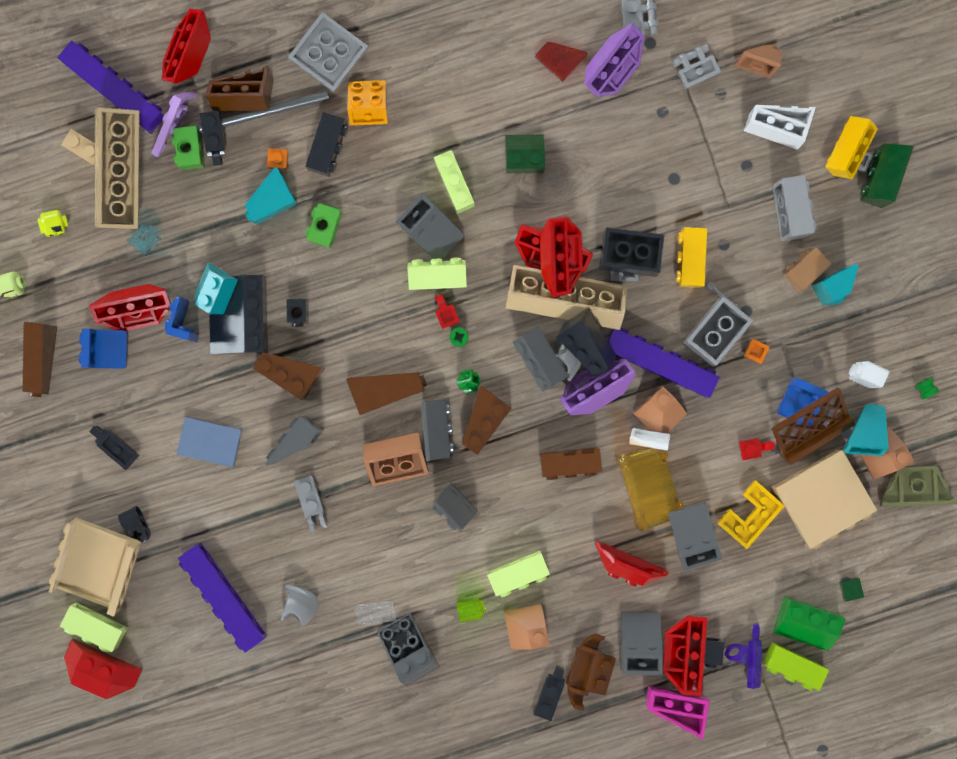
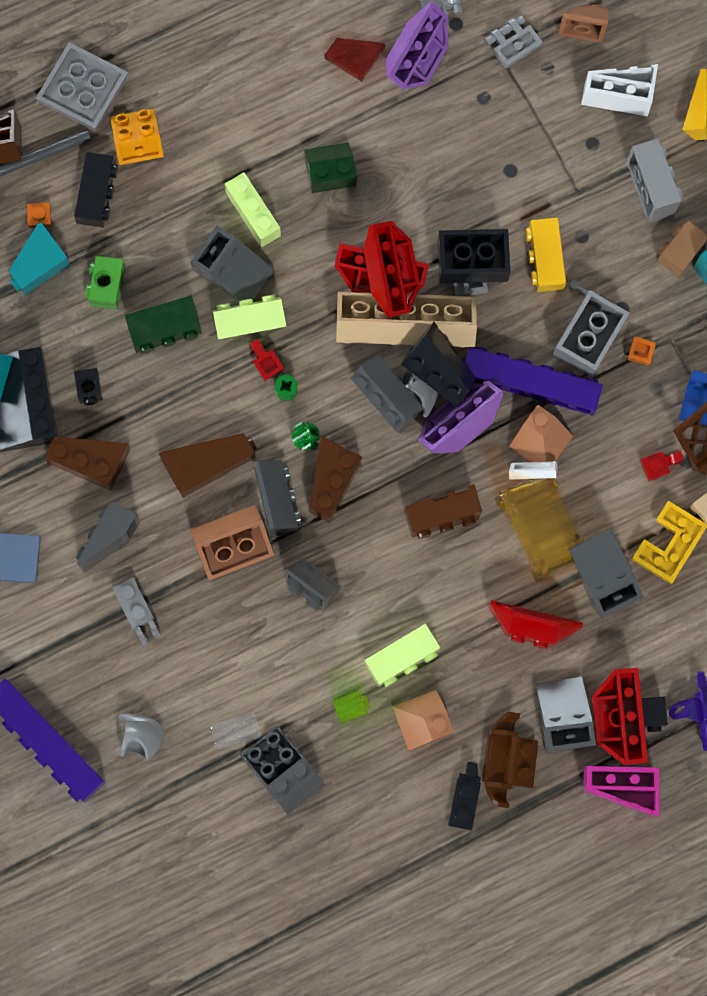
camera: 15 degrees left, 10 degrees down
none -> dark green slope [124,295,202,354]

